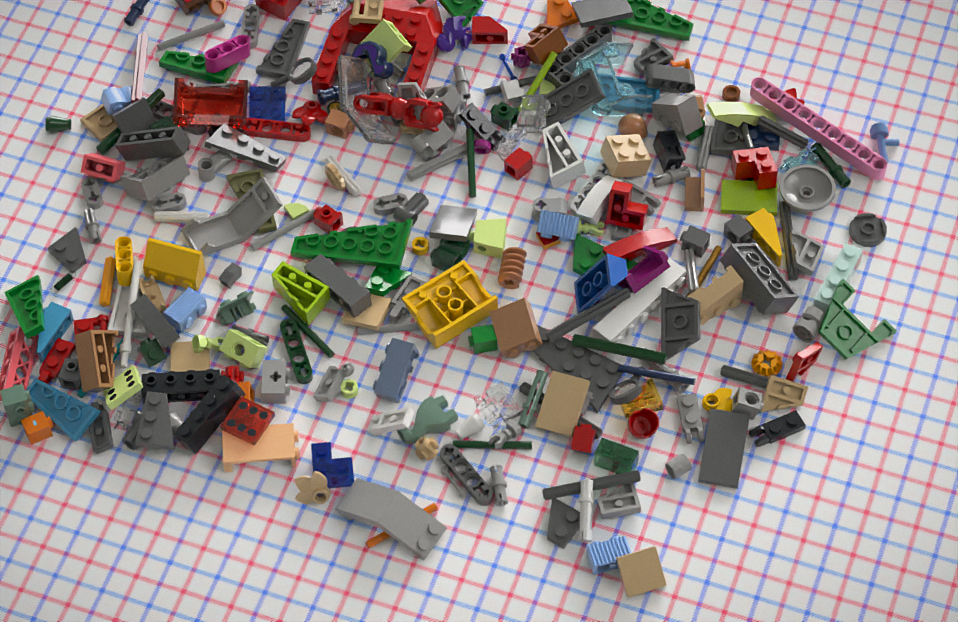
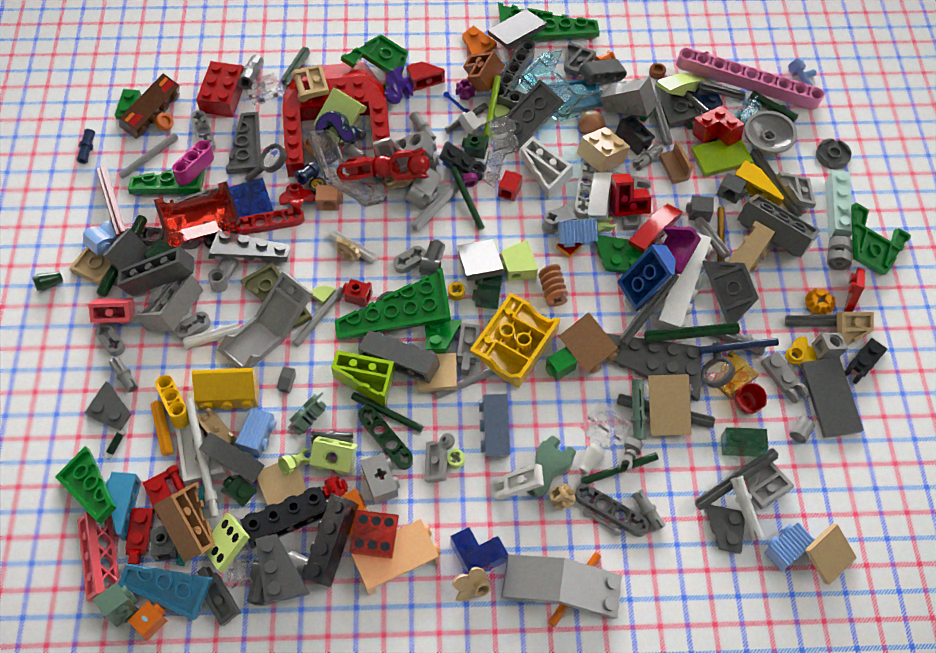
camera: 25 degrees left, 5 degrees up
red brick [571,423,596,454] -> none

